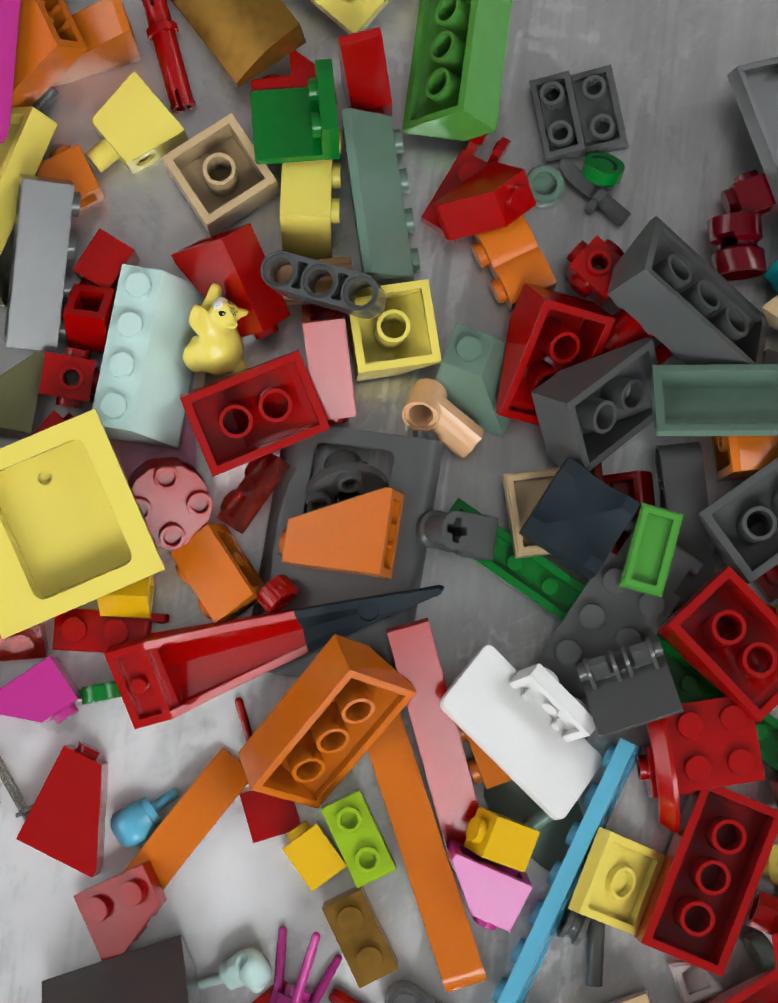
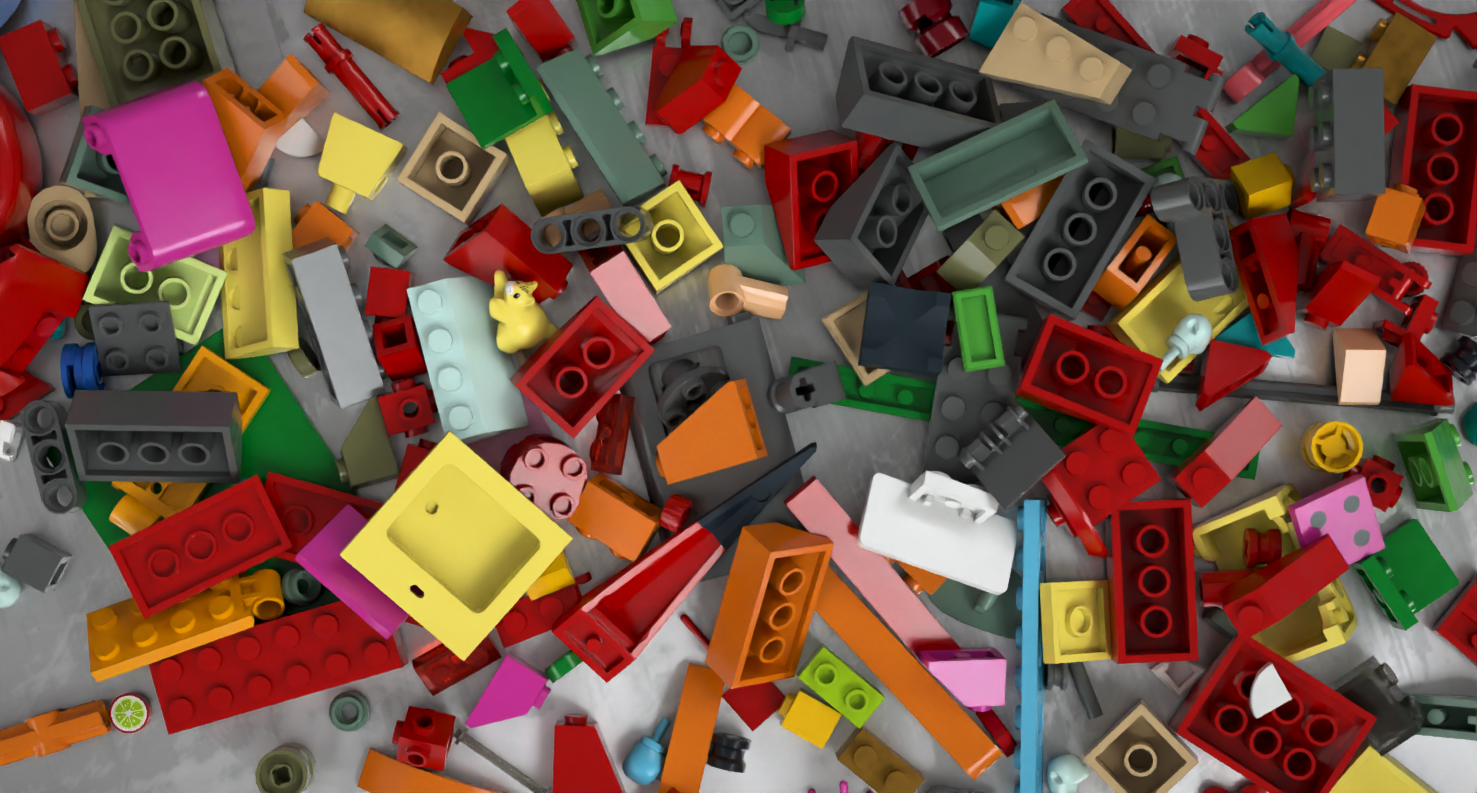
camera: 25 degrees left, 5 degrees up
yellow brick [463,806,540,873] -> none
red brick [565,235,624,307] -> none
none -> white tile [275,117,325,158]
none -> sand green plate [364,224,418,269]
none -> red bush [668,164,712,207]
none -> black wheel [706,731,752,773]
none -> olive slope [936,210,1025,291]
none -> red tile [975,708,1017,758]

